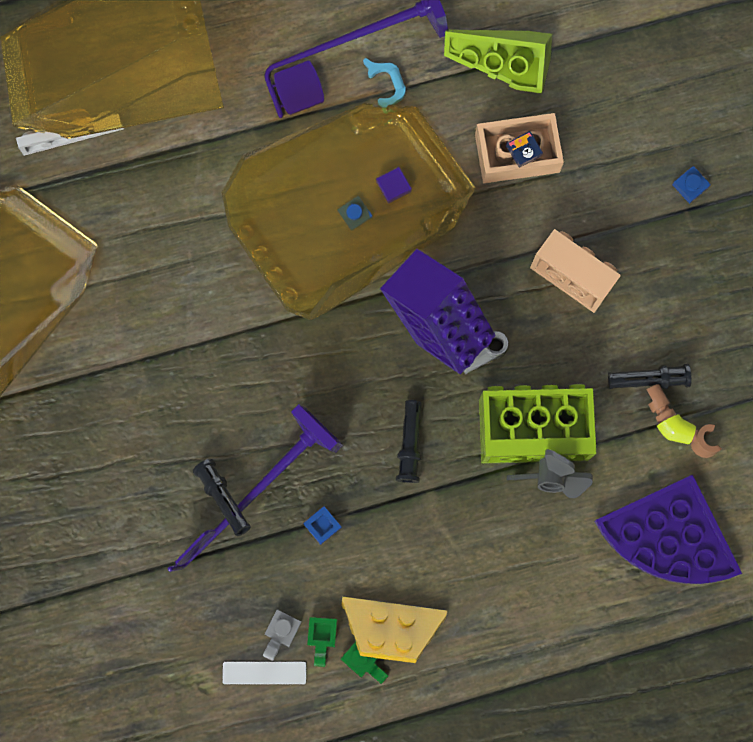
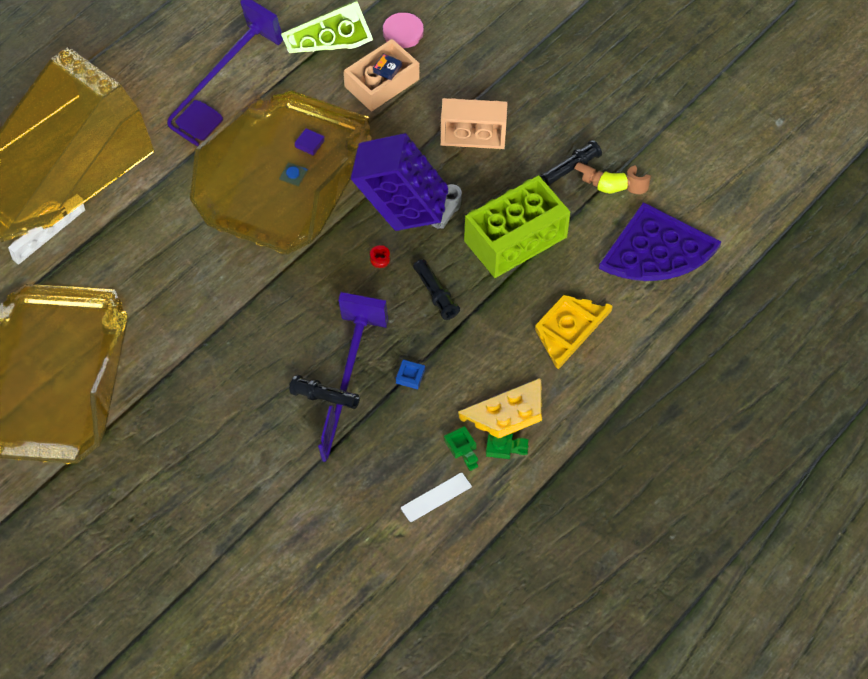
camera: 30 degrees left, 20 degrees down
light grey plate [263,610,302,661] -> none
medium azure helmet [363,58,406,118] -> none
dark grey piece [506,449,593,498] -> none
blue plate [672,166,710,204] -> none
none -> red bush [370,245,390,268]
none -> bright pink tile [383,13,423,48]
none -> yellow wing [535,295,613,369]

